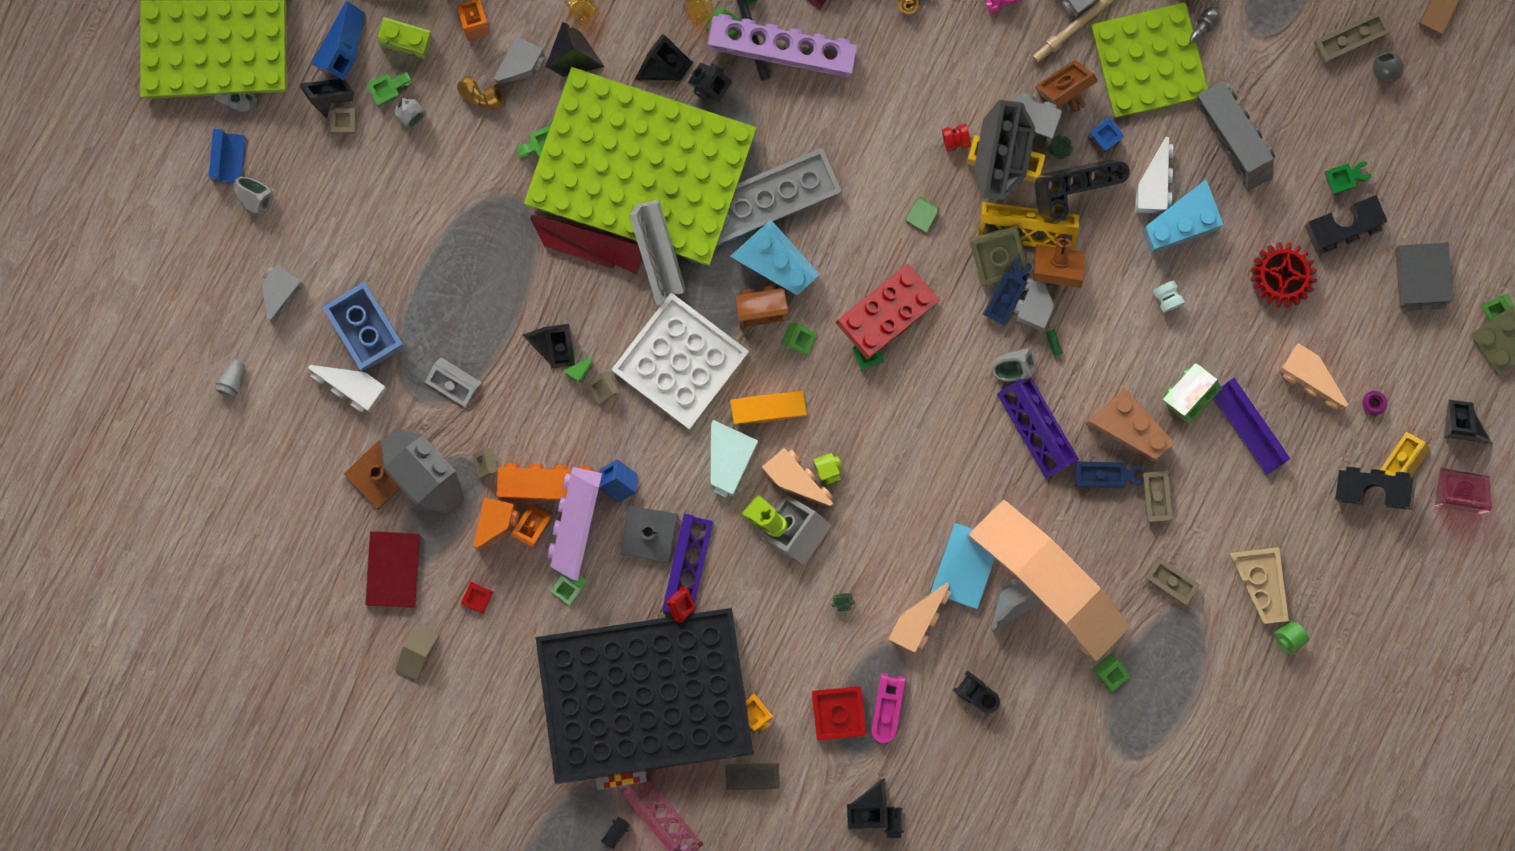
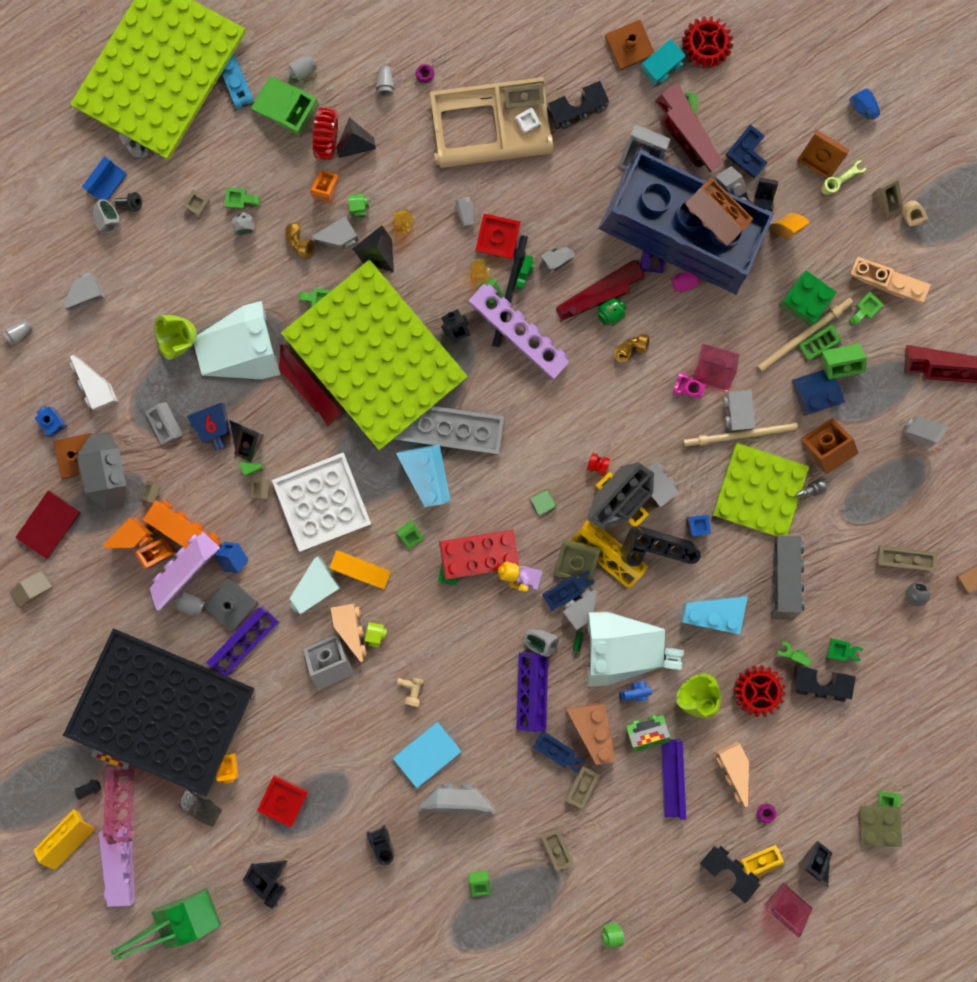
camera: 30 degrees right, 5 degrees up
black slope [300,79,355,118] -> none
blue slope [311,1,365,81] -> none
medium blue brick [322,282,405,372] -> none
lime brick [377,17,433,59] -> none
red tile [461,581,494,615] -> none
bright green slope [550,574,587,606] -> none
light grey fence [630,200,686,305] -> none
black slope [635,34,694,81] -> none
red tile [666,587,697,623] -> none
dark orange slope [735,285,788,328] -> none
lime piece [742,495,788,537] -> none
clear green plate [831,593,856,612] -> none
dark pink plate [871,673,906,743] -> none
light nougat slope [889,583,951,652] -> none
light nougat panel [967,500,1131,662] -> none
dark orange tile [1033,238,1085,288] -> none
dark orange tile [1035,60,1098,112] -> none
clear green plate [1049,136,1073,159] -> none
white slope [1135,137,1173,214] -> none
tan wing [1230,547,1289,624] -> none
dark grey brick [1395,242,1454,311] -> none
none -> blue brick [35,406,68,437]
none -> pearl dark grey plate [115,192,142,212]
none -> lime hair [154,315,197,360]
none -> light grey brick [174,592,205,617]
none -> dark blue torso [187,403,231,451]
none -> light aqua wedge [194,301,281,380]
none -> bright green plate [348,193,369,218]
none -> tan piece [397,677,424,707]
none -> piece [498,562,542,592]
none -> light aqua wedge [587,612,665,687]
none -> blue plate [619,680,652,702]
none -> lime hair [676,673,721,719]
none -> bright green plate [776,641,811,667]

